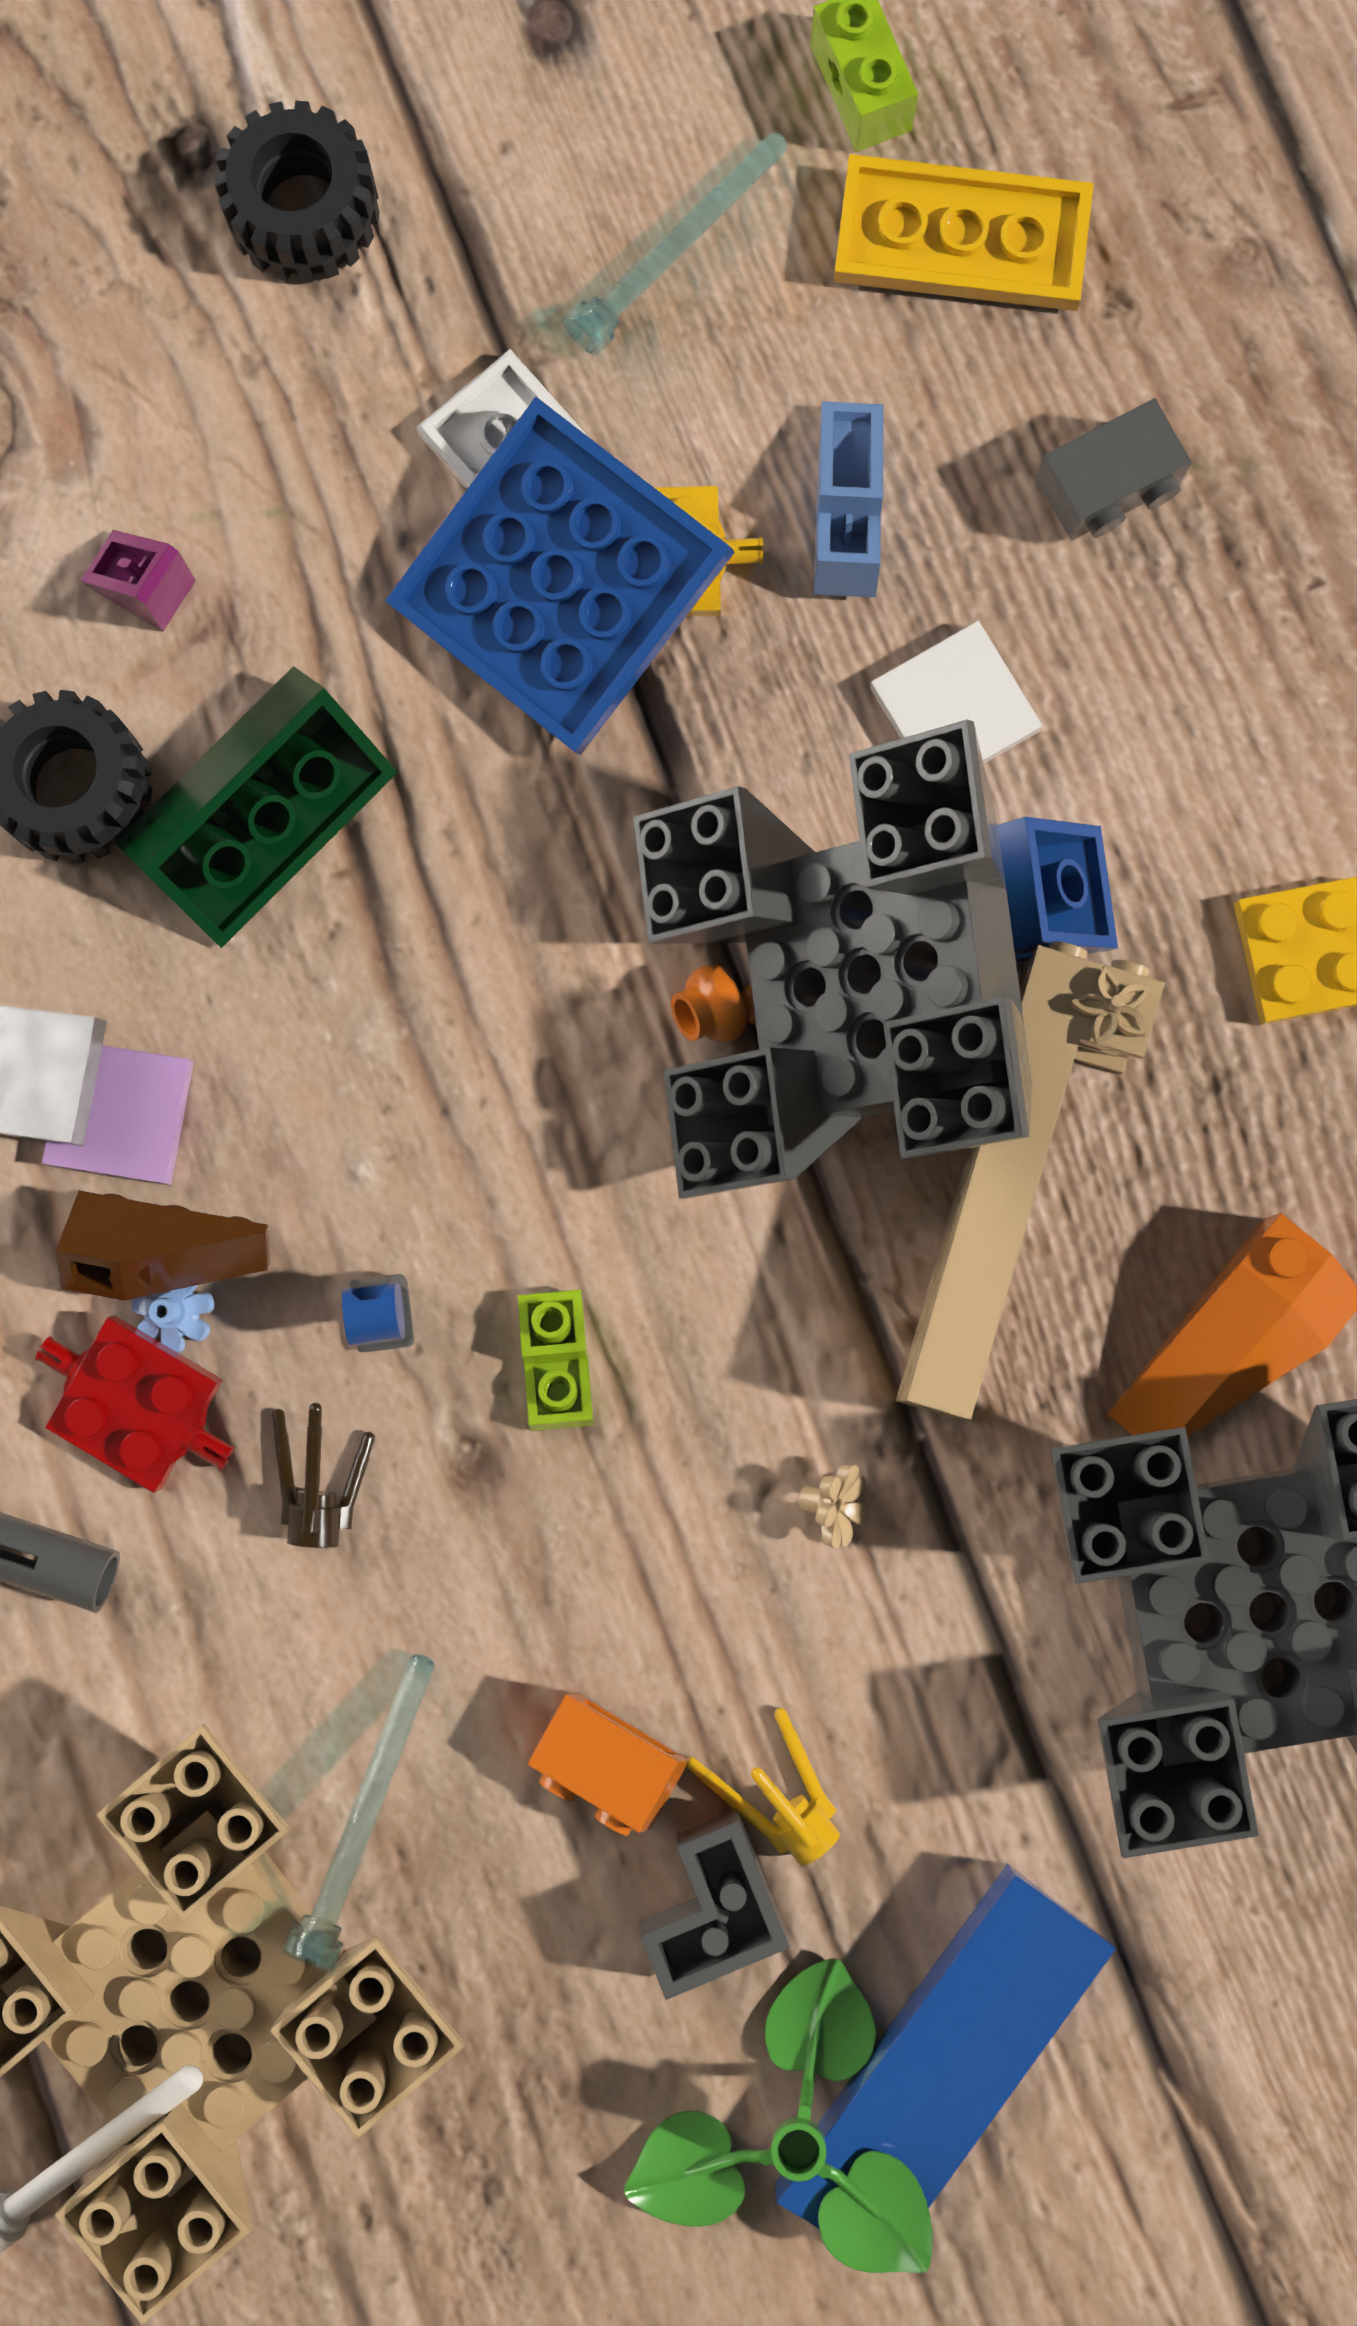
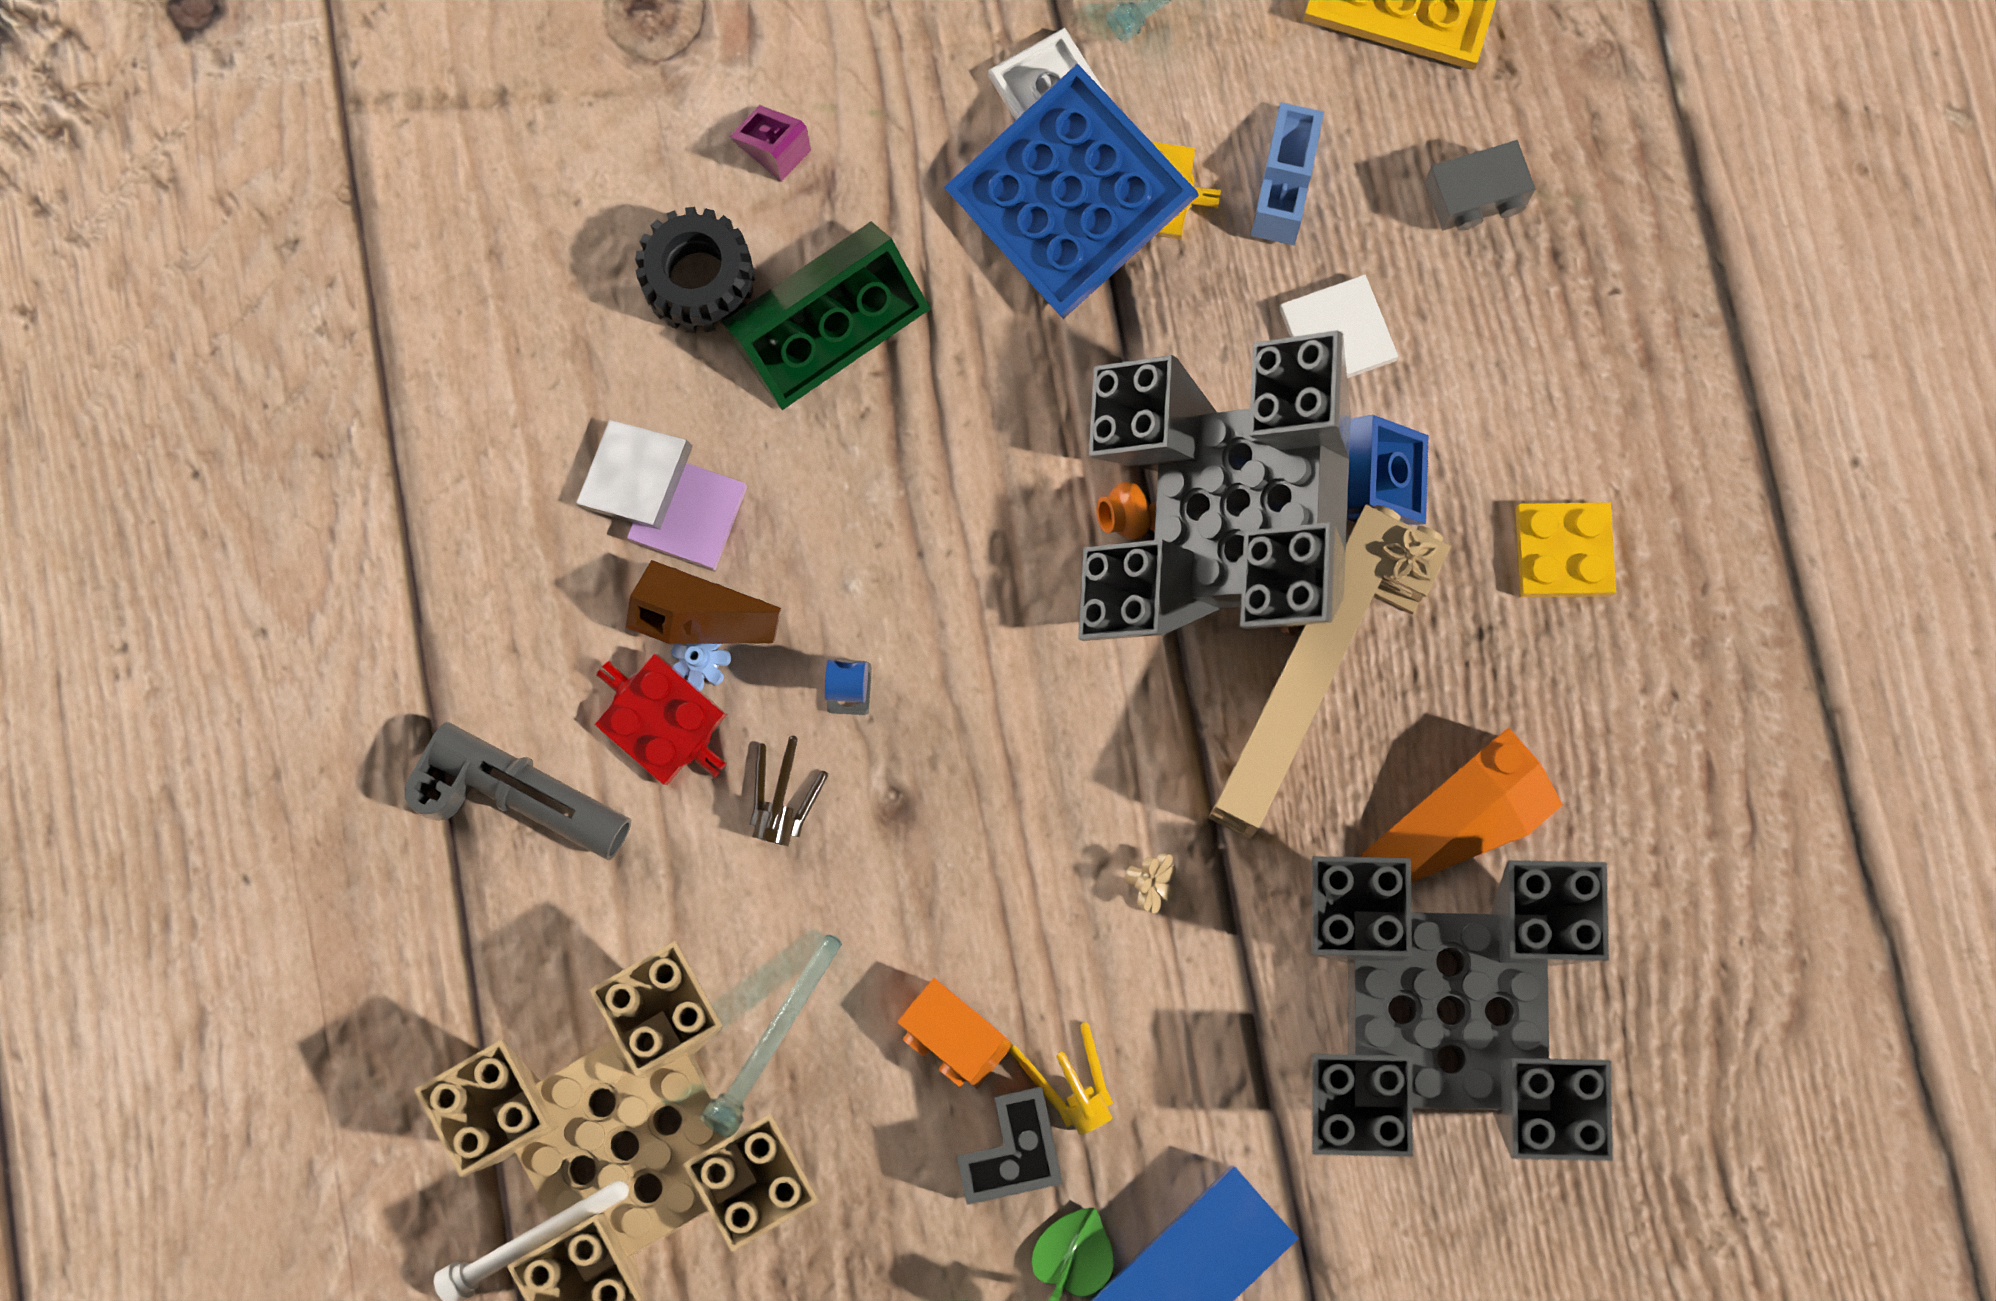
camera: 10 degrees right, 5 degrees down
lime slope [517,1289,594,1432] -> none

